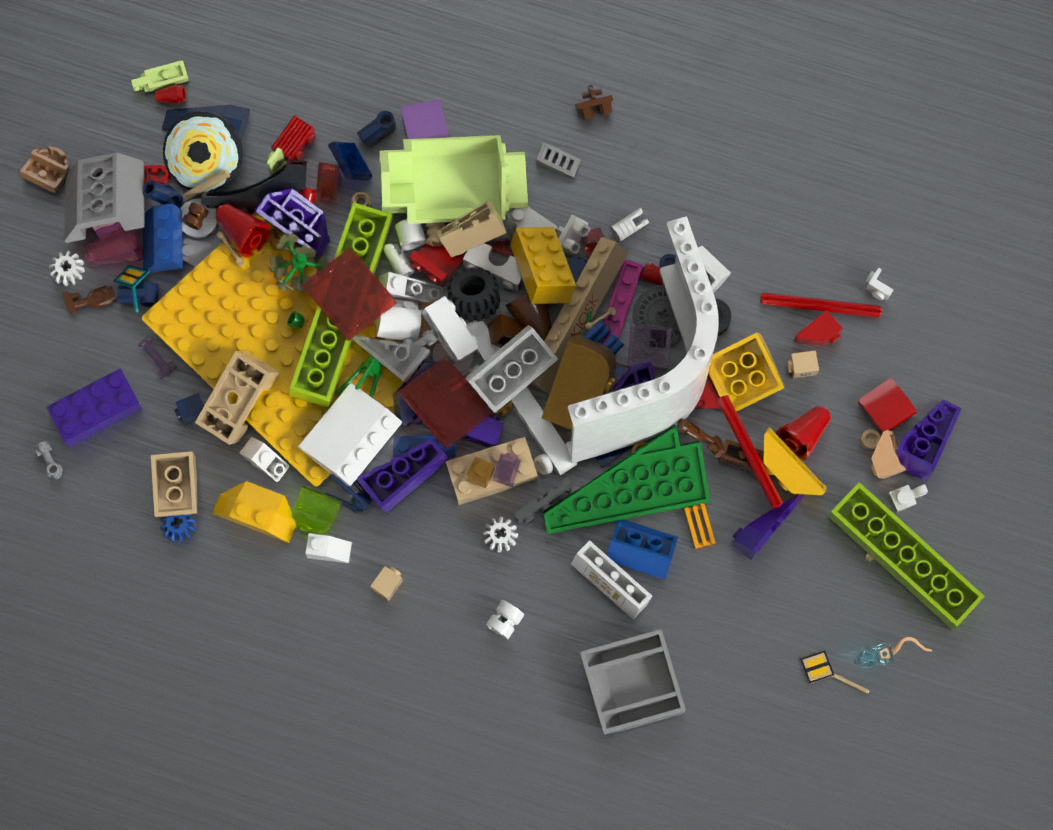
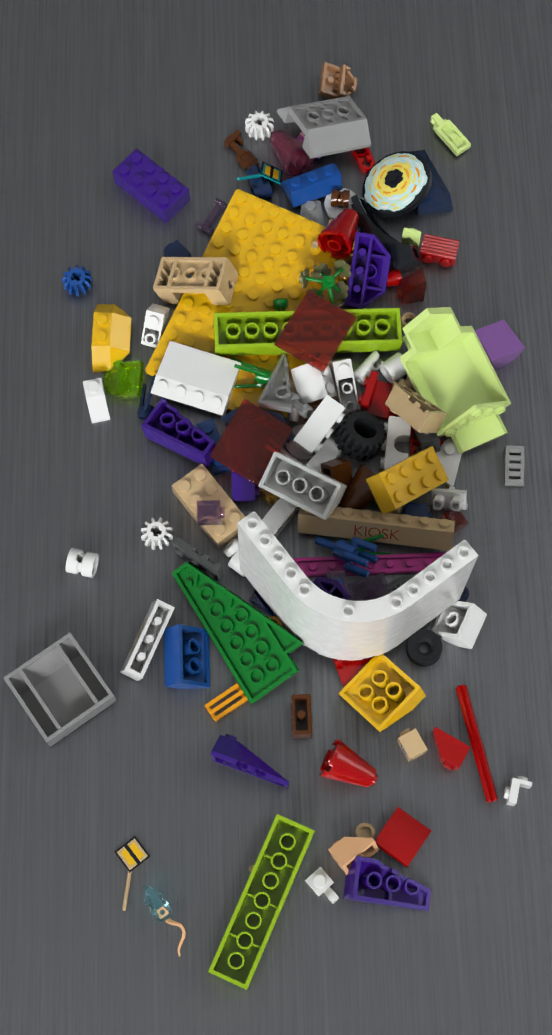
camera: 75 degrees right, 5 degrees down
light grey bar [35,441,63,480] -> none
dark blue piece [143,180,183,208] -> none
tan slope [151,451,197,517] -> none
red cone [155,84,186,104] -> none
tan bar [181,170,230,203] -> none
clear blue tile [328,141,373,181] -> none
dark blue piece [357,111,396,148] -> none
tan brick [370,566,403,601] -> none
pearl gold brick [466,456,494,489] -> none
pearl gold brick [541,335,616,430] -> none
tan hinge [585,307,616,330] -> none
white hinge [610,207,649,242] -> none
reddish brown piece [678,418,725,458] -> none
red axle [718,395,783,509] -> none
yellow wedge [763,427,827,495] -> none

